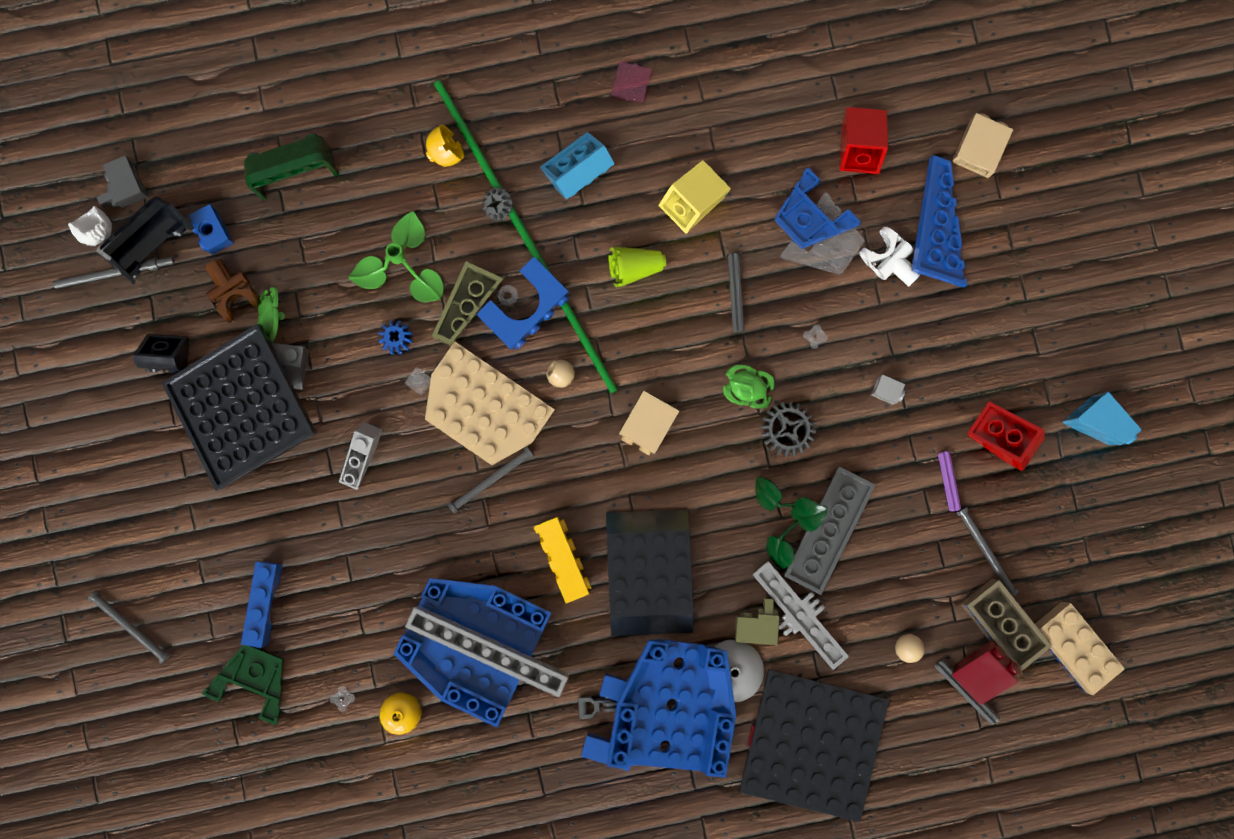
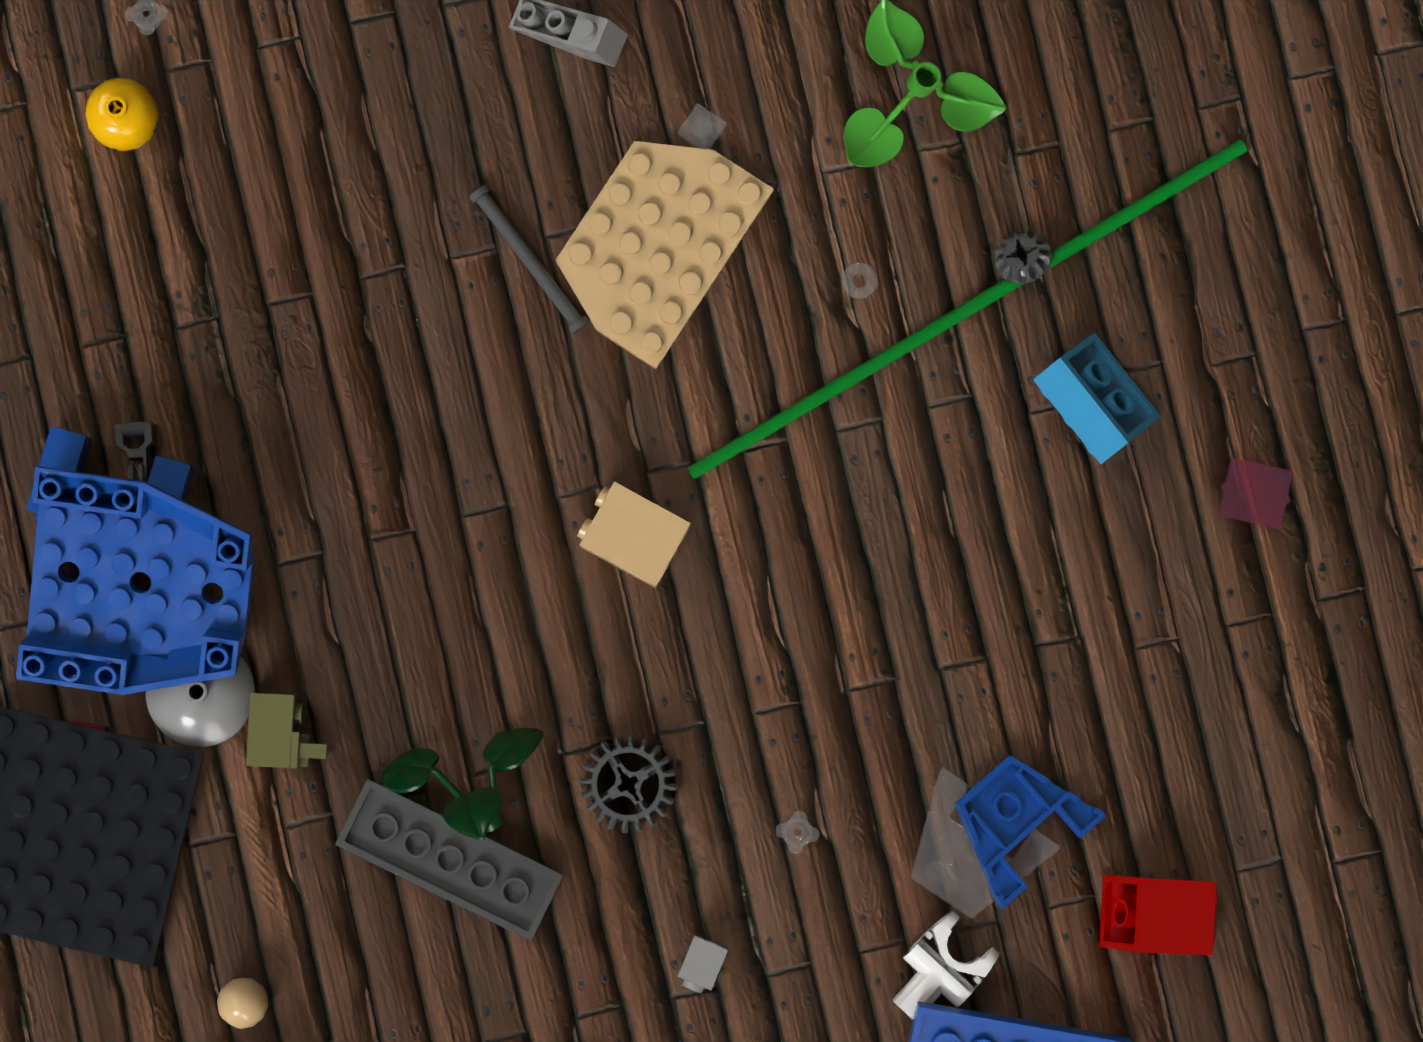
camera: 85 degrees right, 0 degrees up
blue gear [379,320,413,355] -> none
blue wedge [393,578,551,727] -> none
light grey brick [405,605,569,697] -> none
yellow cylinder [426,125,464,167] -> none
olive wedge [432,262,503,346] -> none
blue arch [476,257,570,350] -> none
yellow wedge [534,517,591,604] -> none
tan piece [546,360,575,388] -> none
black slope [606,509,693,636] -> none
lime cone [609,246,666,288] -> none
light yellow slope [658,160,731,233] -> none
bright green shield [723,364,774,409] -> none
dark grey axle [728,253,744,333] -> none
light grey hinge [752,561,849,670] -> none

